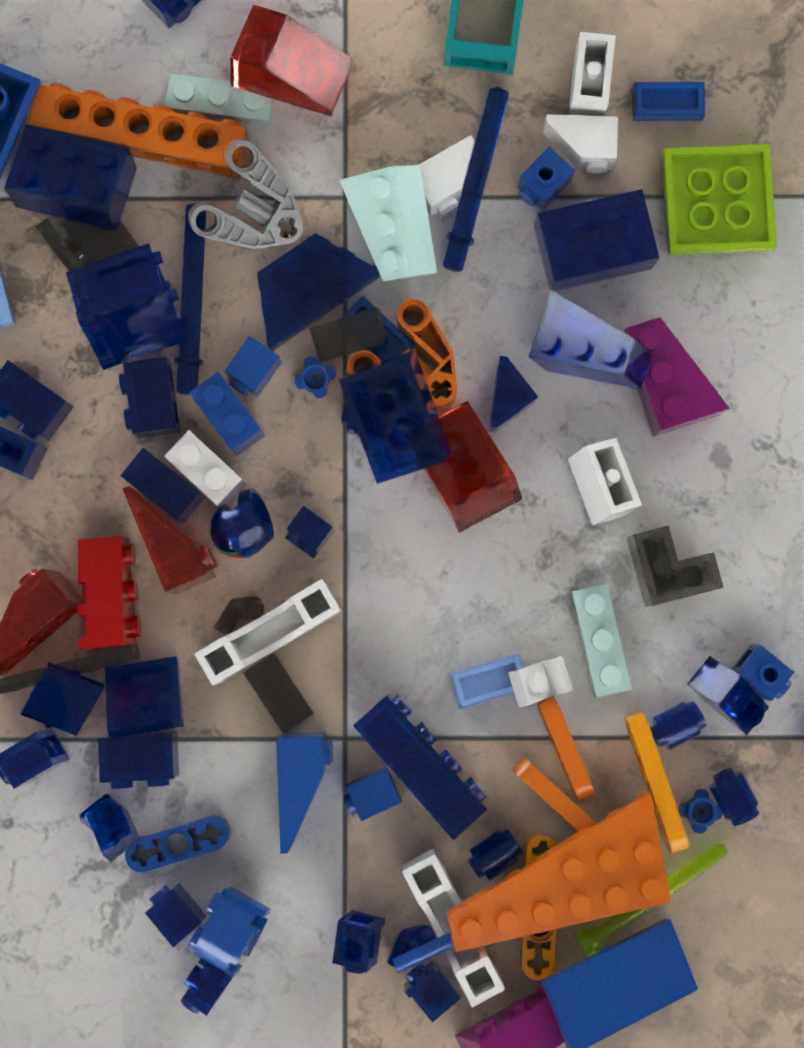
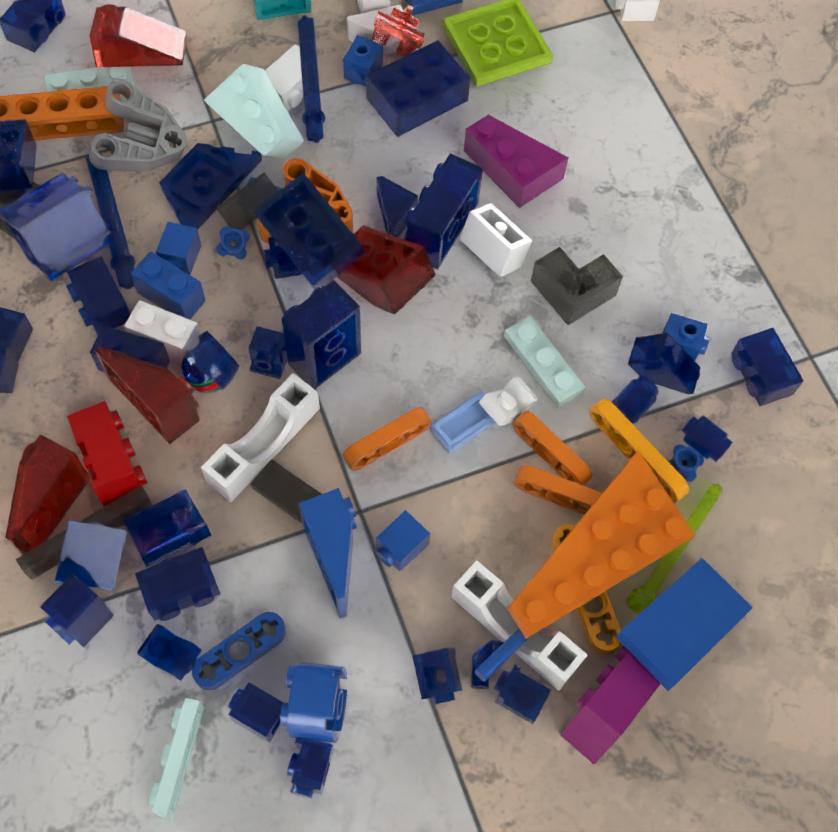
camera: 25 degrees left, 20 degrees down
clear smoke arm [214,595,265,635] -> none
clear blue brick [353,693,487,840] -> none
clear blue brick [467,828,524,881] -> none
clear blue wedge [528,290,652,389] -> none
none -> light aqua plate [149,698,204,820]
none -> clear blue brick [281,280,361,389]
none -> orange beam [343,407,432,471]
none -> clear red hips [372,5,425,59]
none -> clear blue brick [404,153,483,270]

